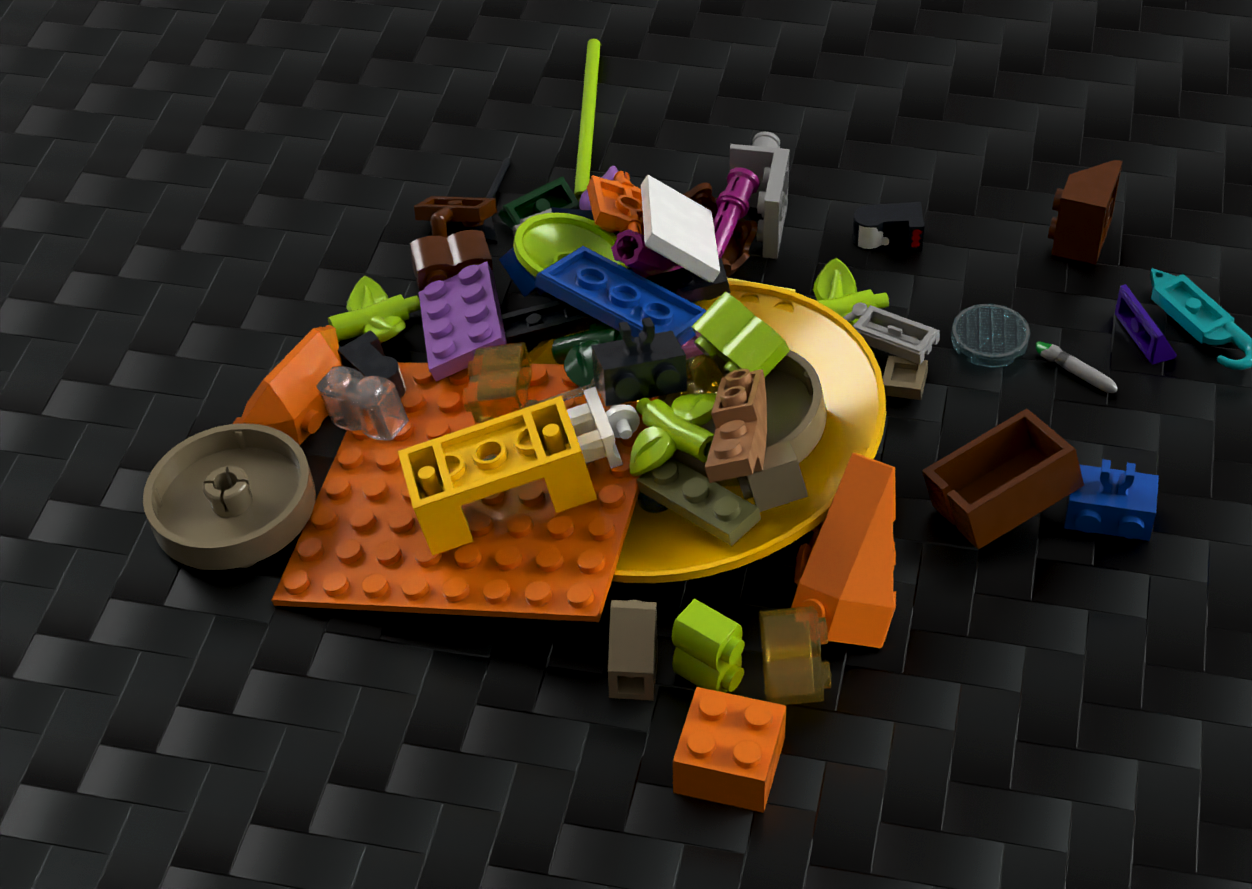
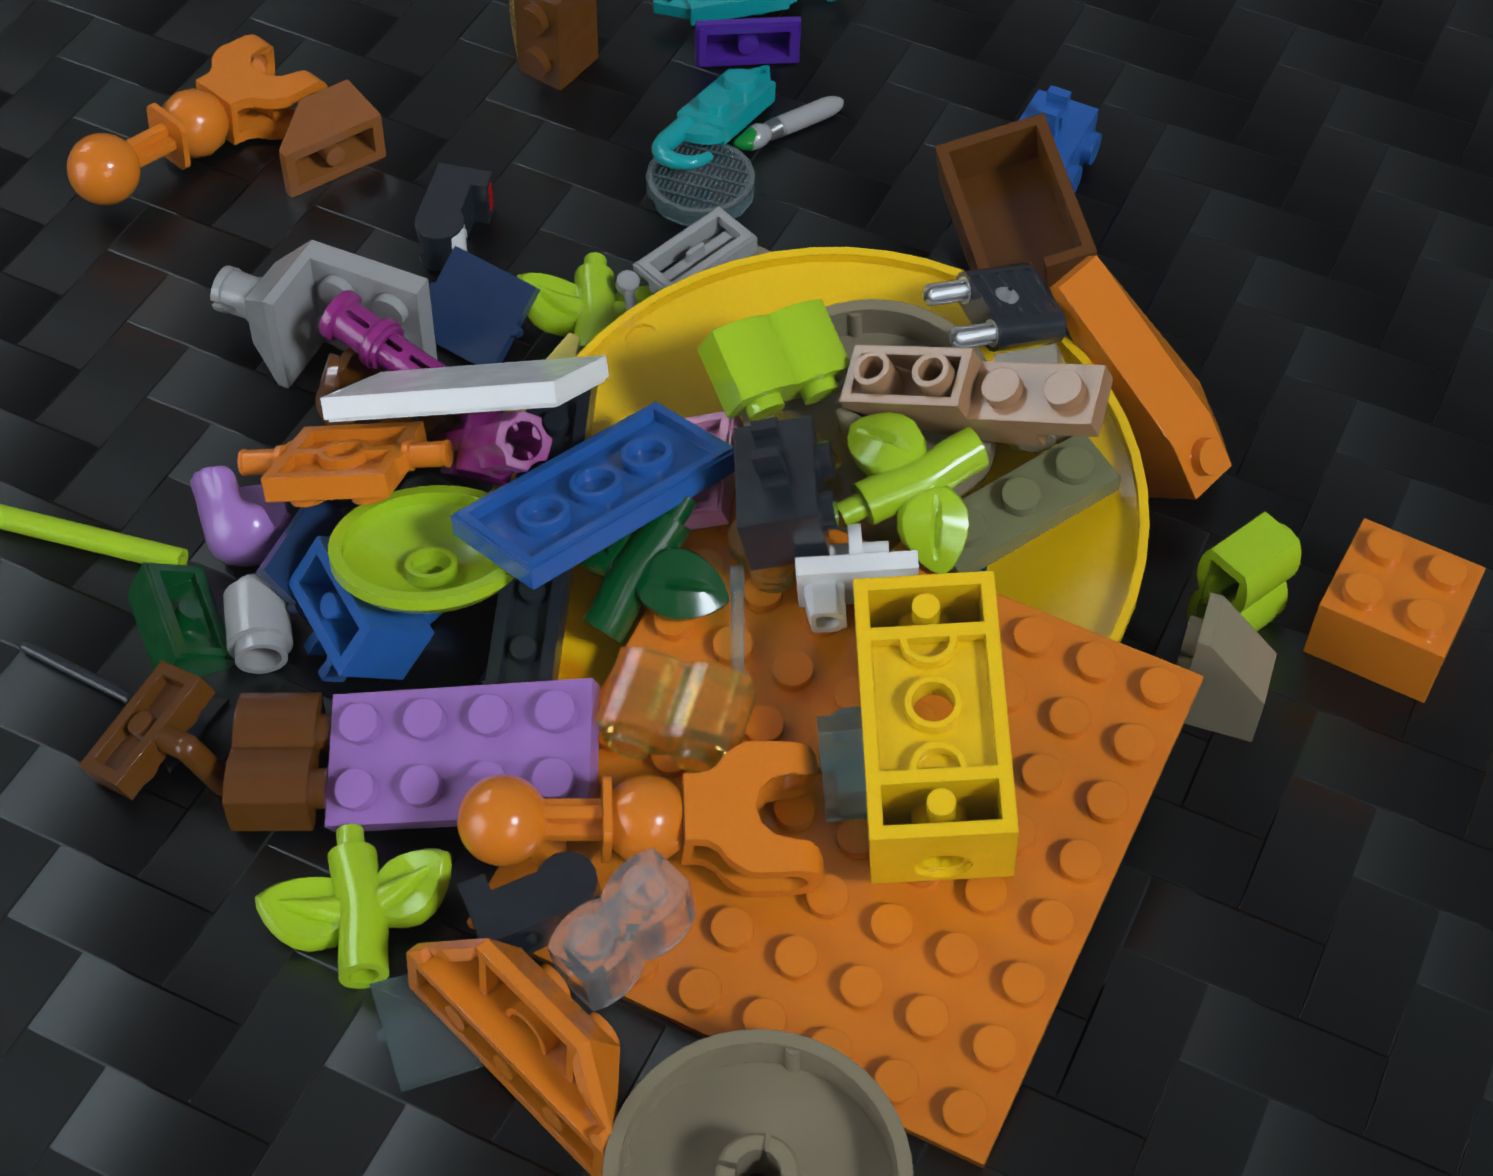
camera: 80 degrees left, 5 degrees up
clear yellow brick [759,606,831,705] -> none
none -> orange piece [67,34,328,205]
none -> dark orange slope [279,79,386,198]
none -> dark blue piece [429,246,540,365]
none -> orange piece [457,740,824,897]
none -> teal plate [651,65,776,170]
none -> black piece [923,263,1066,352]

